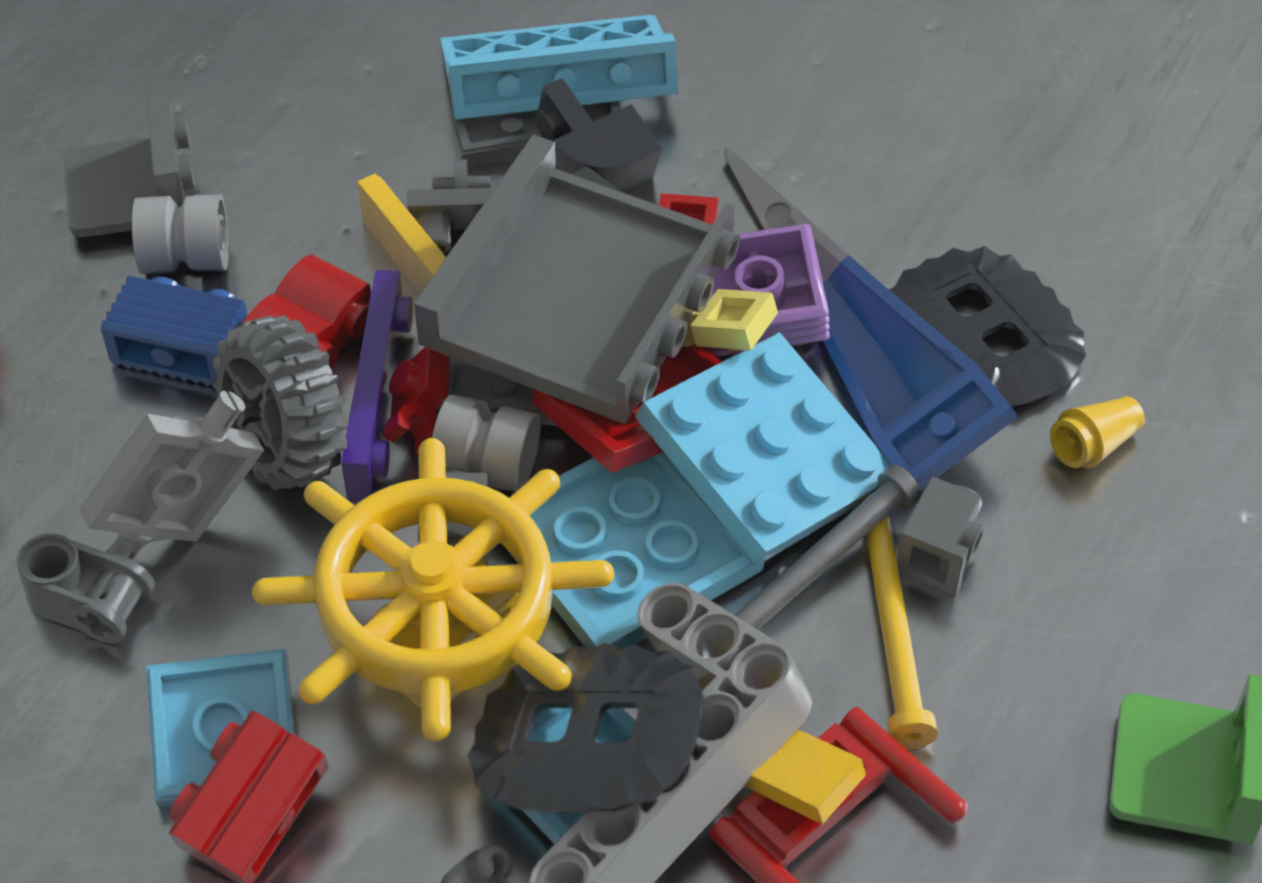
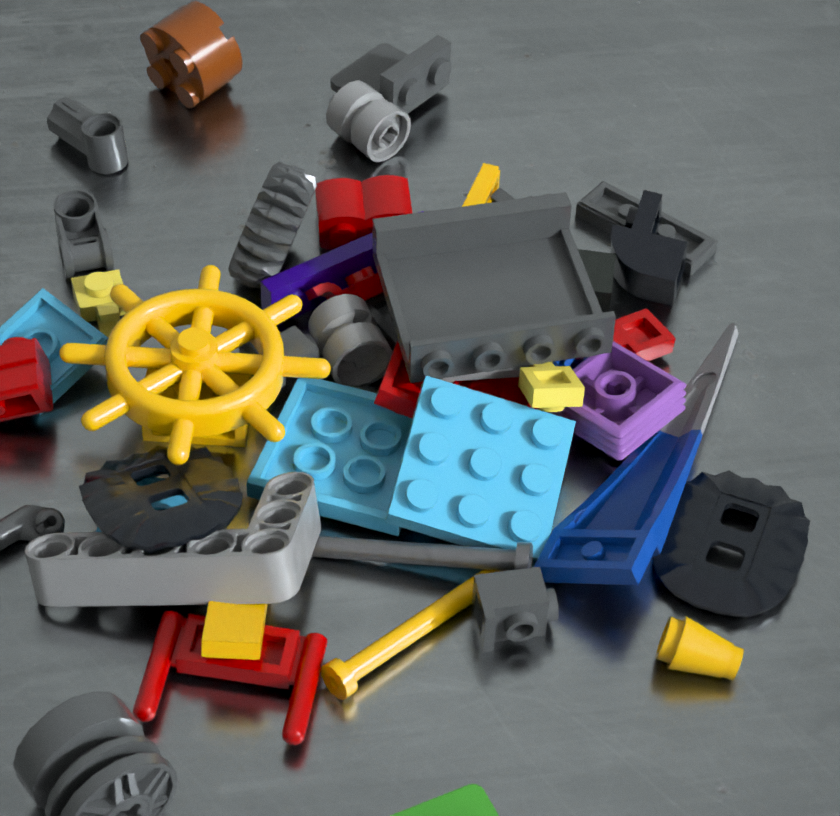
camera: 50 degrees right, 5 degrees down
light grey plate [79,391,264,560] -> none
blue brick [101,276,247,386] -> none
medium azure fence [440,14,678,120] -> none
none -> light yellow plate [71,269,126,337]

